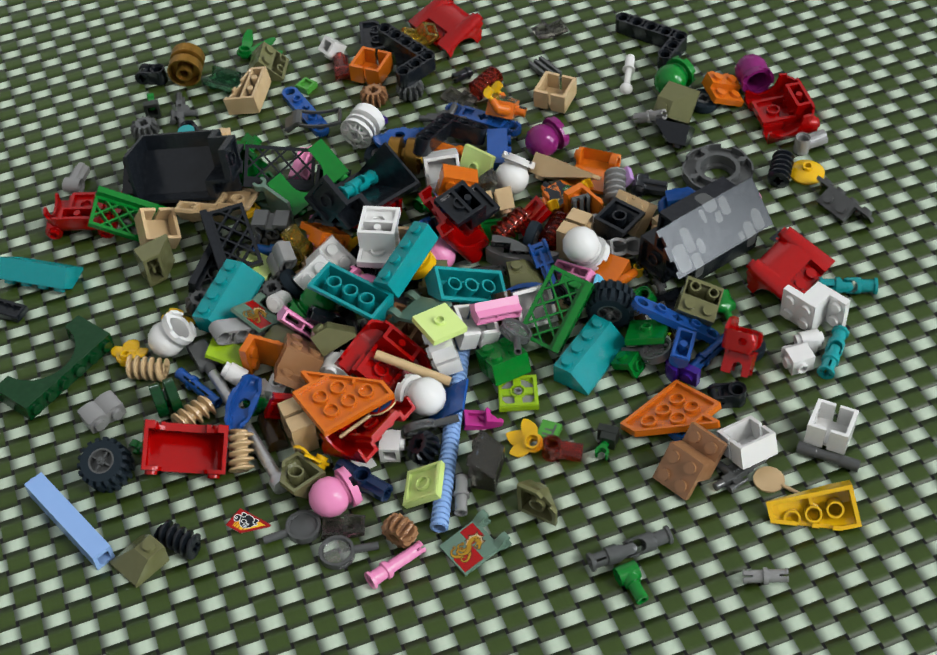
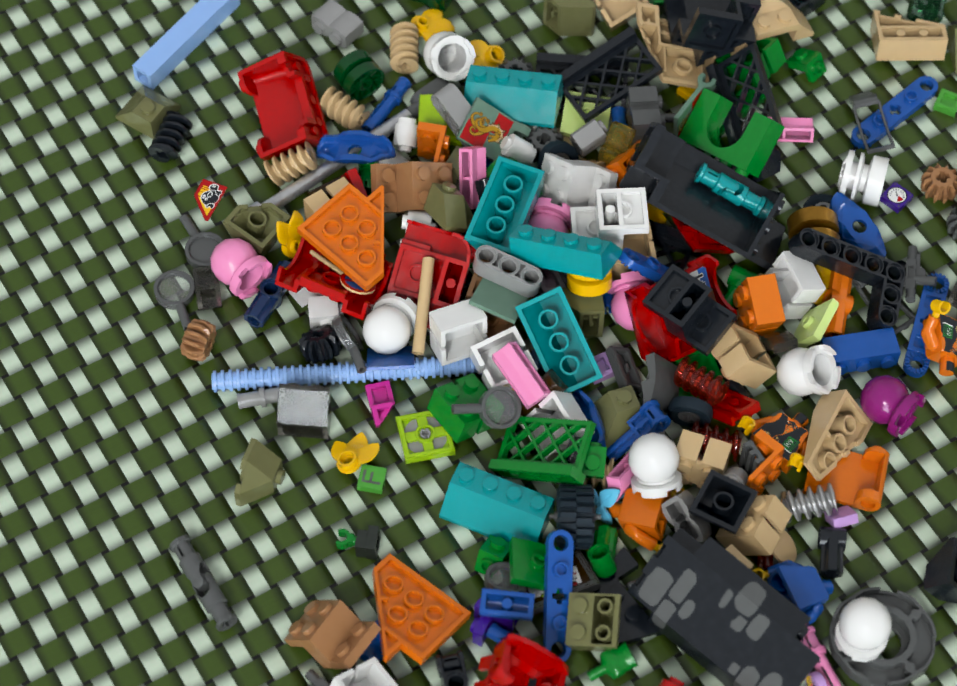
camera: 75 degrees right, 10 degrees up
black wheel [77,437,135,493] -> none
bright pink pin [364,540,426,590] -> none
yellowish green plate [402,460,445,509] -> none
yellowish green plate [412,303,468,346] -> none
flag [439,509,512,577] -> none
clear red piece [542,435,584,462] -> none
green pin [613,560,649,605] -> none
none -> light grey beam [473,245,543,298]
none -> white tile [834,597,892,662]

